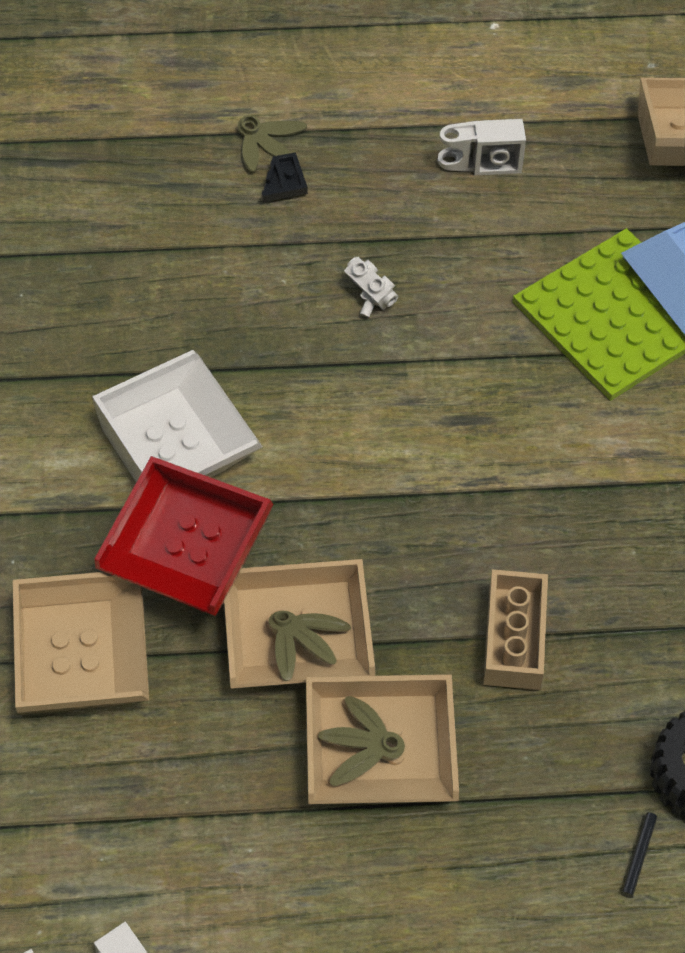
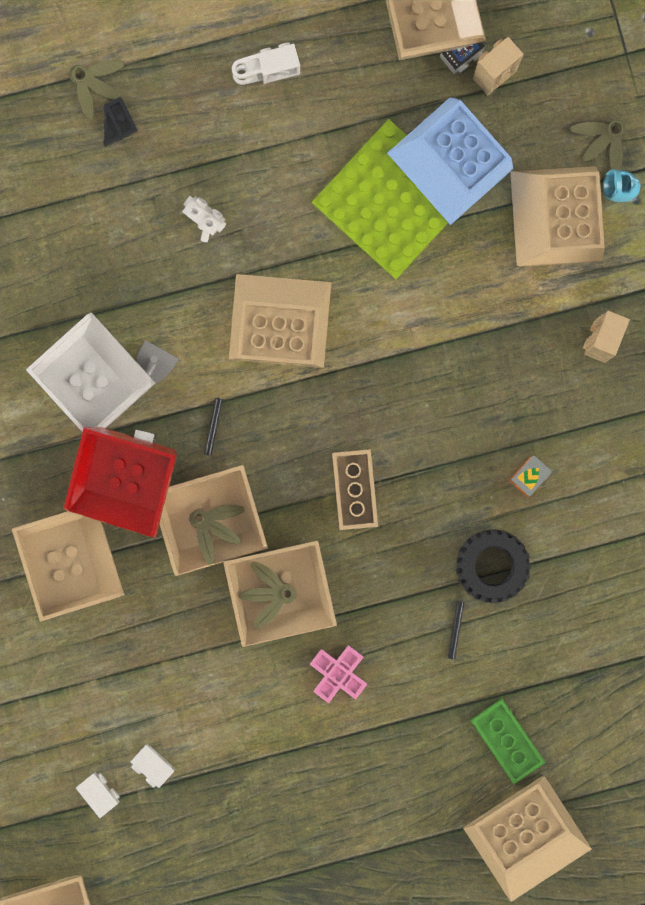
camera: 15 degrees left, 30 degrees up
none -> light grey shield [136,340,178,383]
none -> black bar [204,398,223,456]
none -> tan piece [229,274,331,368]
none -> bright pink plate [310,645,367,703]

